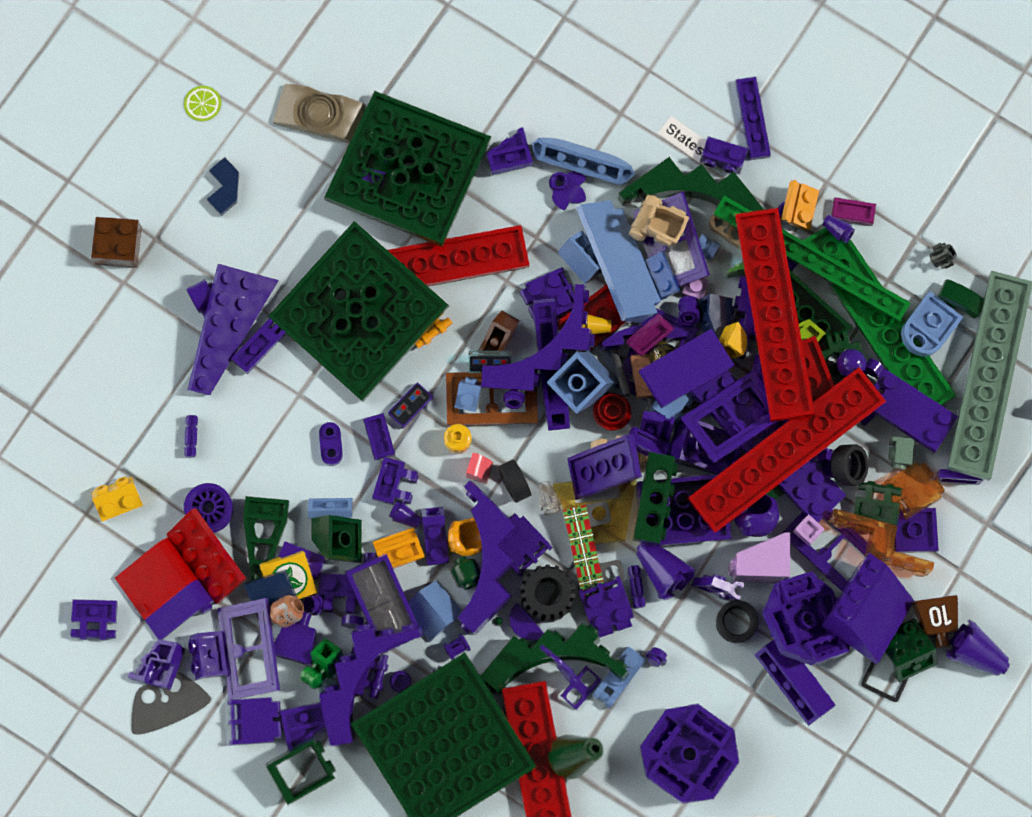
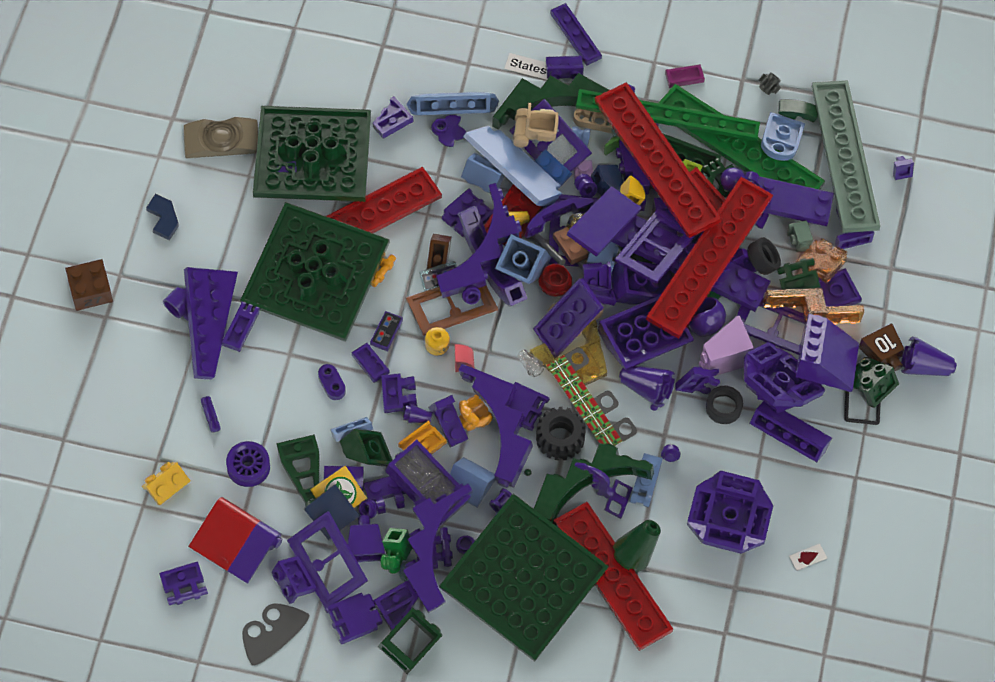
camera: 20 degrees left, 15 degrees down
dark purple slope [127,639,185,690] -> none
red plate [166,508,246,605] -> none
lime sticker [184,86,222,121] -> none
nougat head [270,595,304,628] -> none
dark purple tile [341,615,364,629] -> none
dark green head [450,556,481,591] -> none
medium blue bracket [455,377,482,412] -> none
black tyre [498,459,531,503] -> none
dark purple tile [509,602,544,641] -> none
dark purple plate [578,576,634,638] -> none
magenta tile [626,314,674,356] -> none
dark purple axle [628,565,646,609] -> none
dark green brick [632,452,678,546] -> none
light orange plate [781,180,819,231] -> none
lavender plate [793,514,825,546] -> none
dark purple cone [822,215,855,243] -> none

